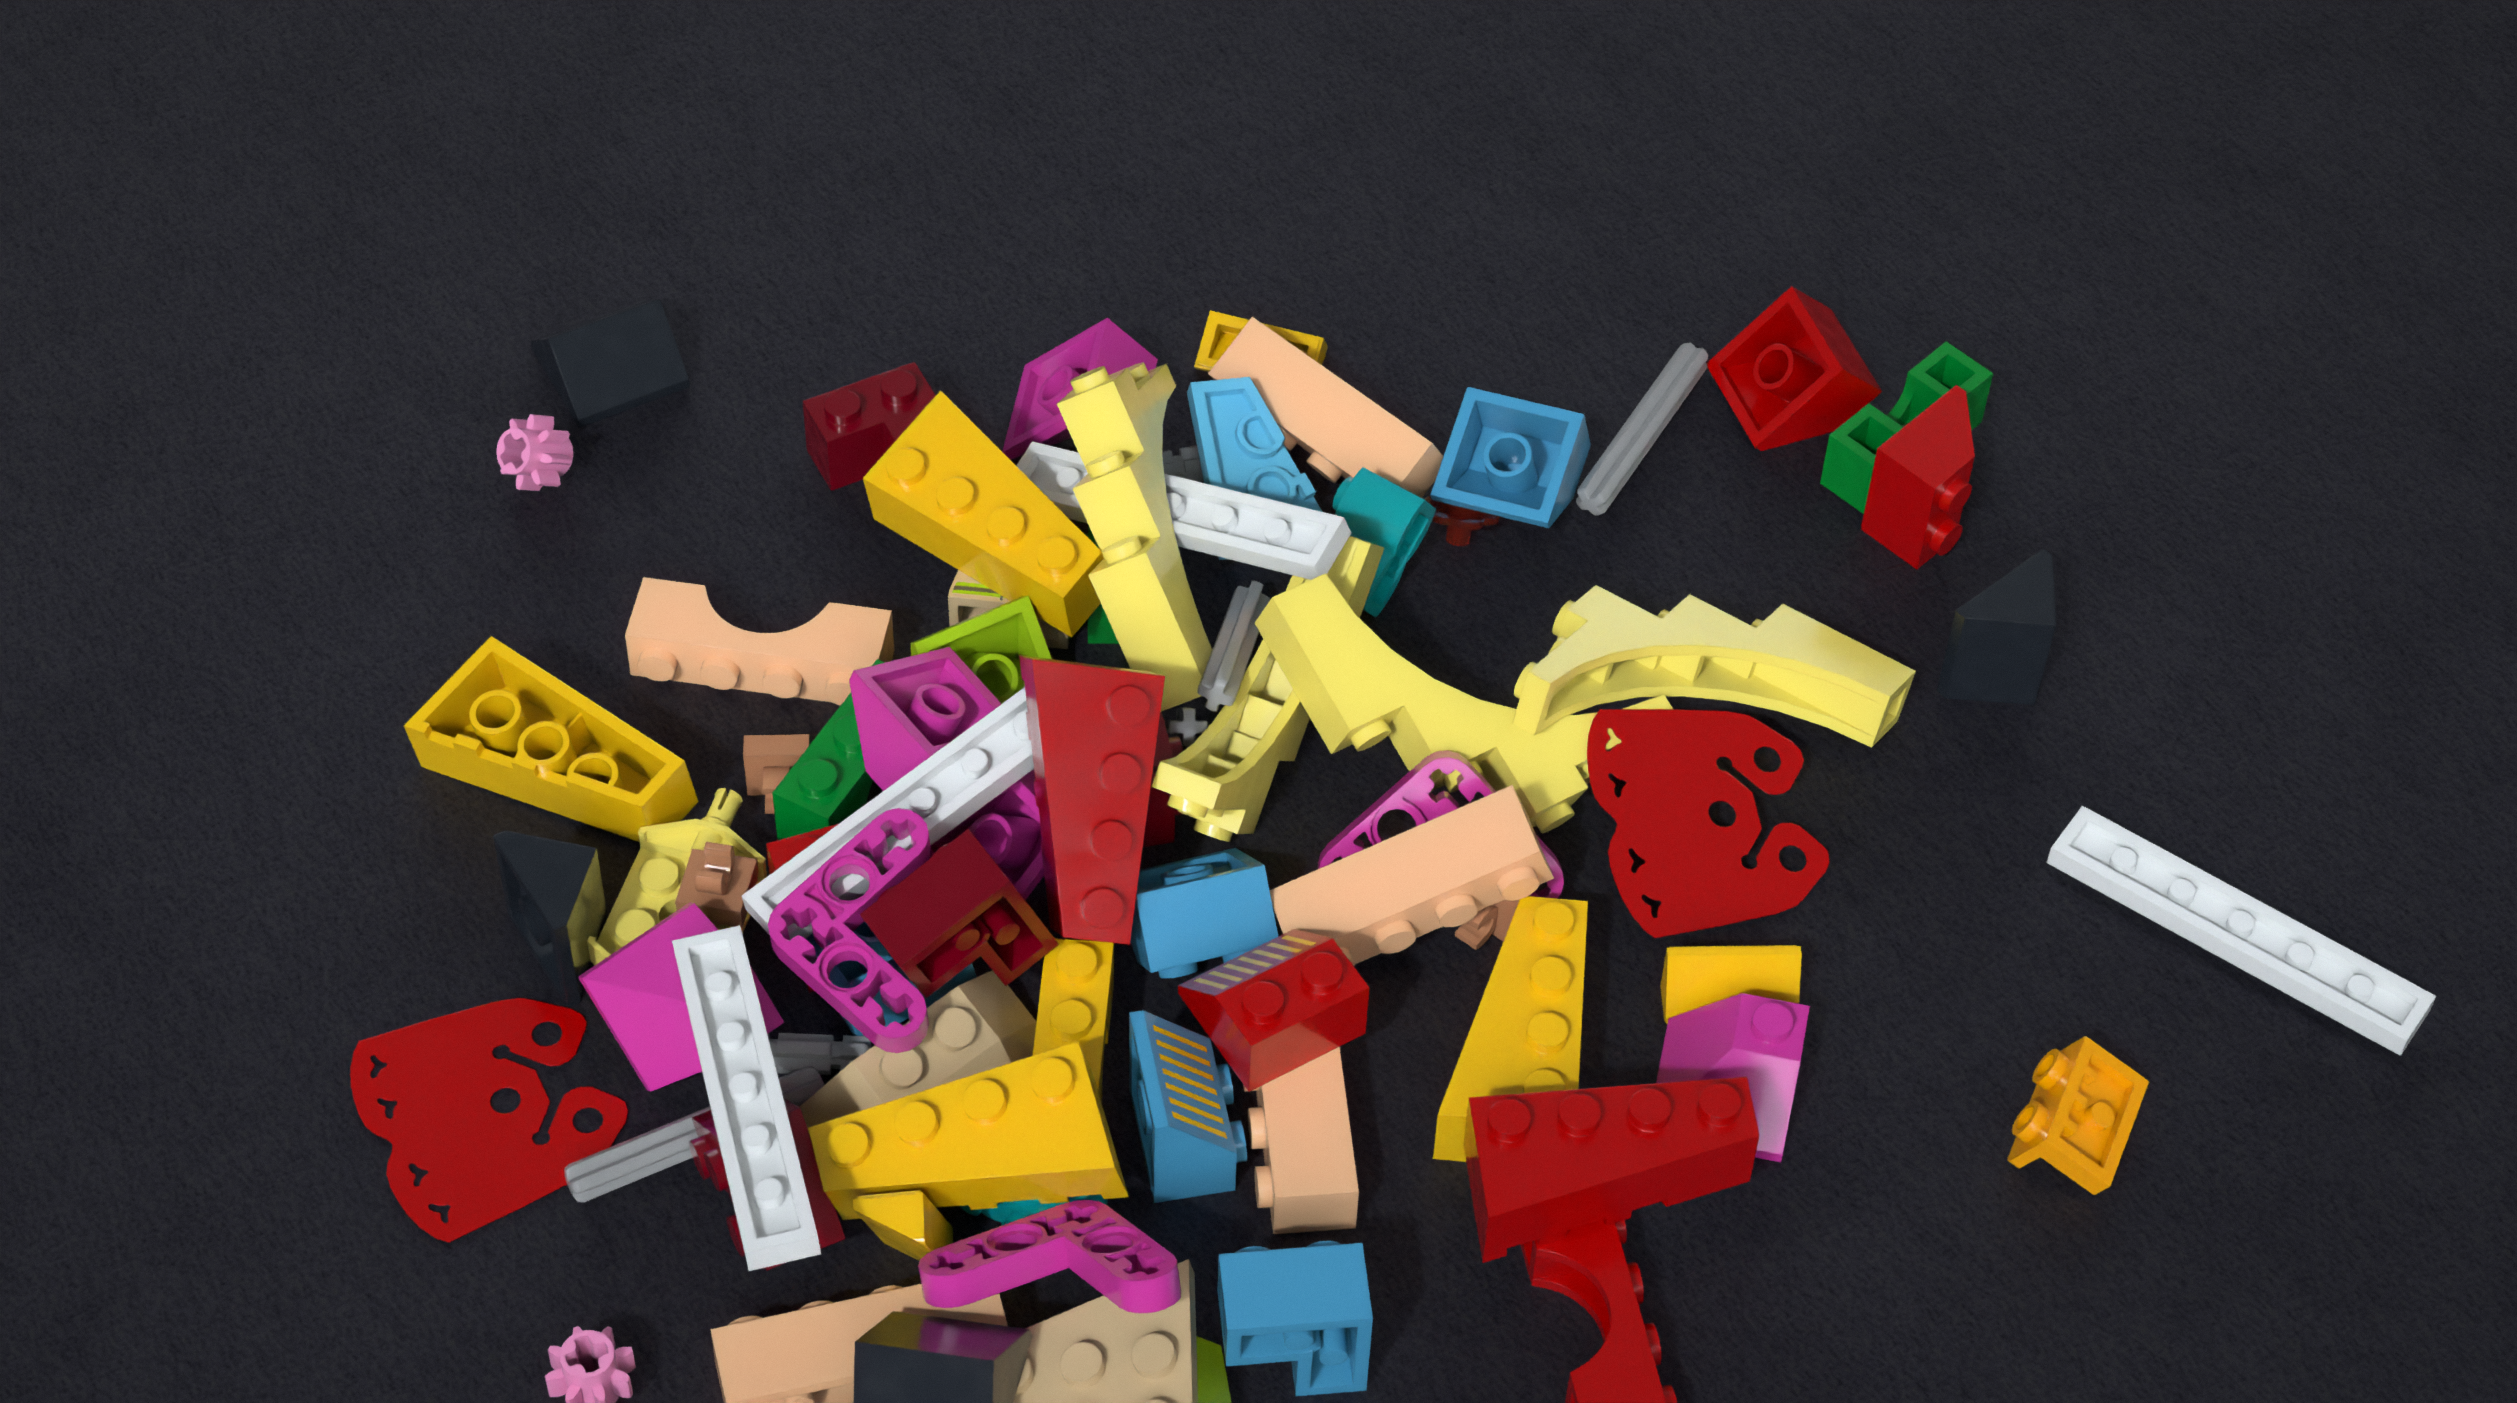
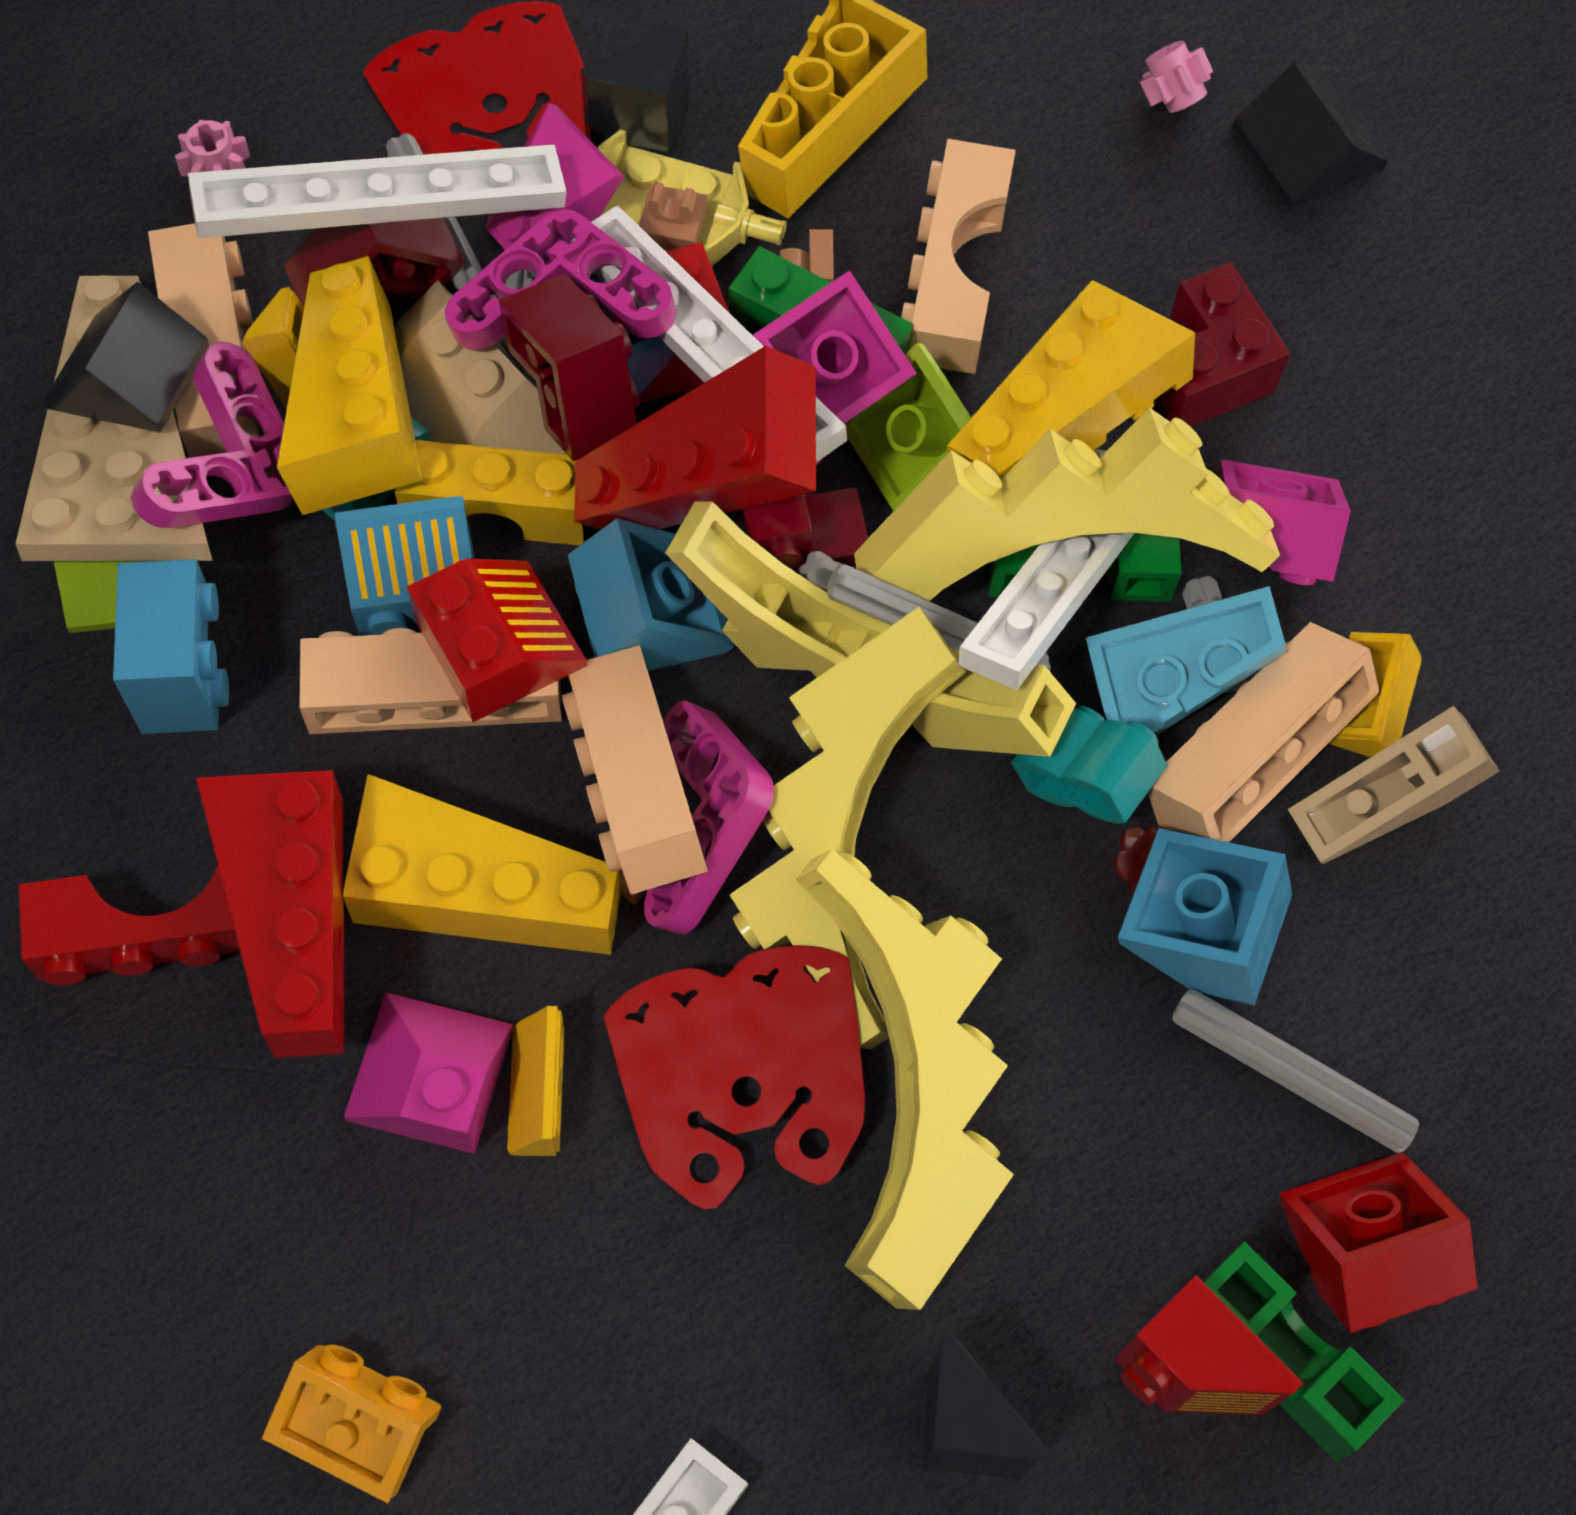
camera: 90 degrees right, 15 degrees up
none -> tan slope [1288,706,1499,864]

